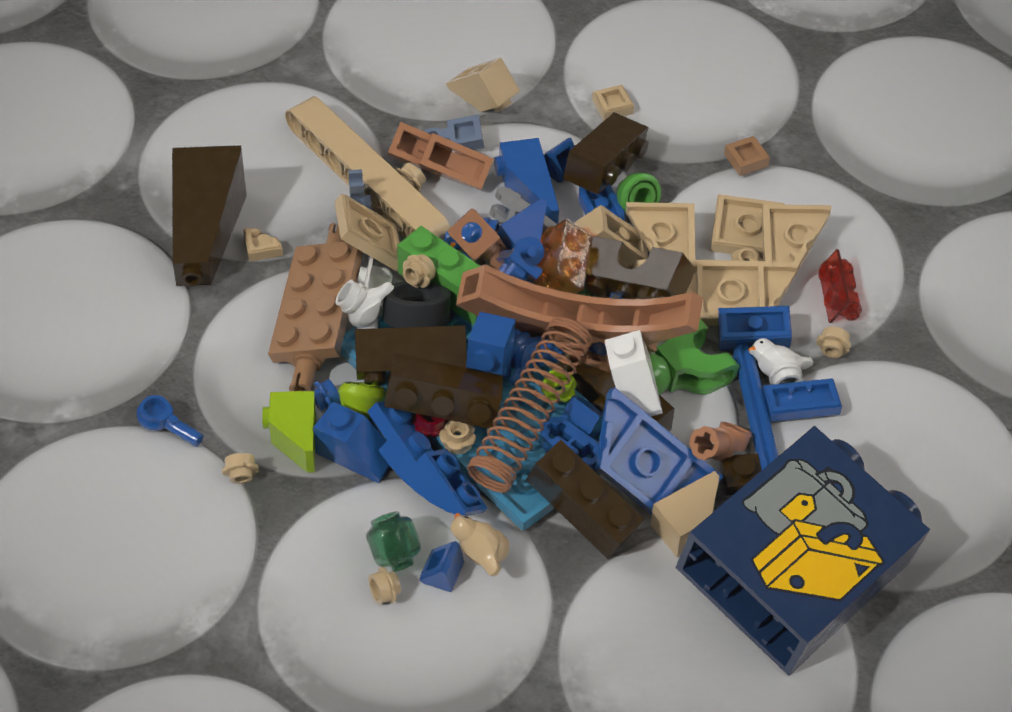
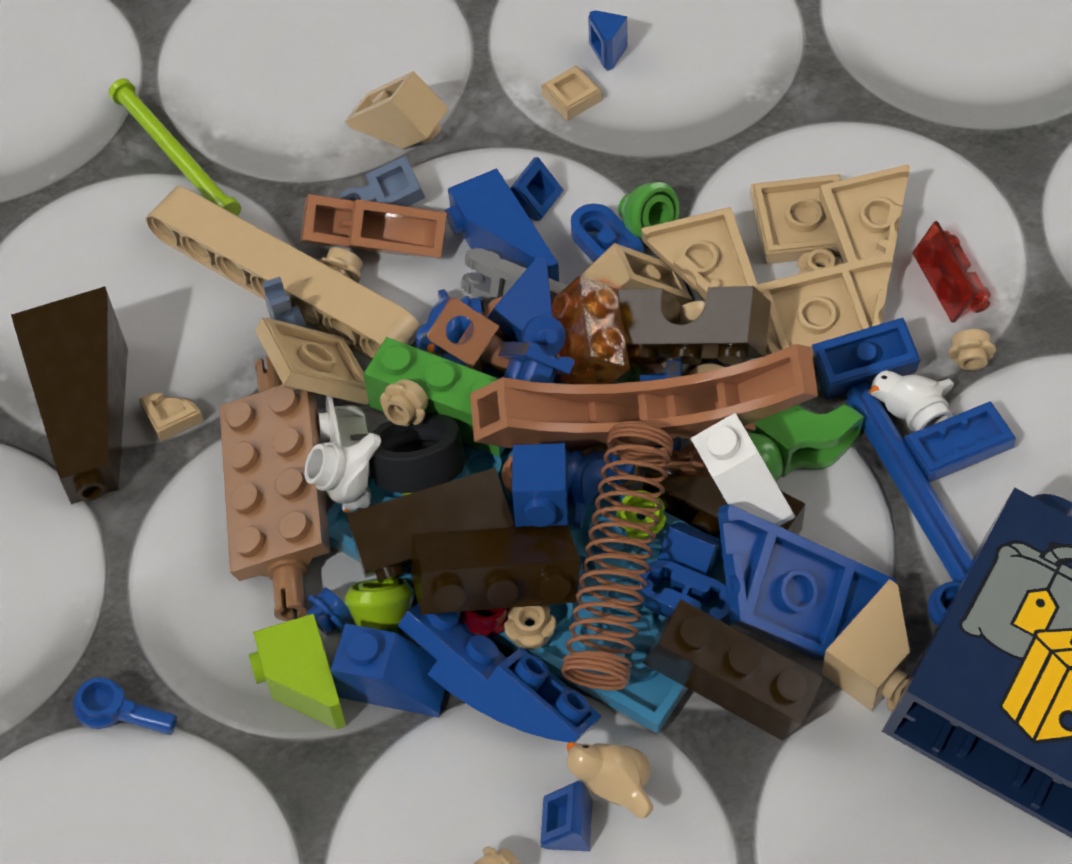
camera: 10 degrees left, 5 degrees up
tan plate [222,453,259,484] -> none
clear green head [365,511,422,572] -> none
dark brown brick [563,112,649,195] -> none
nougat connector [689,421,752,461] -> none
dark brown plate [720,453,762,495] -> none
medium nougat plate [724,136,770,176] -> none
none -> lime bar [108,78,241,216]
none -> blue slope [588,10,628,71]

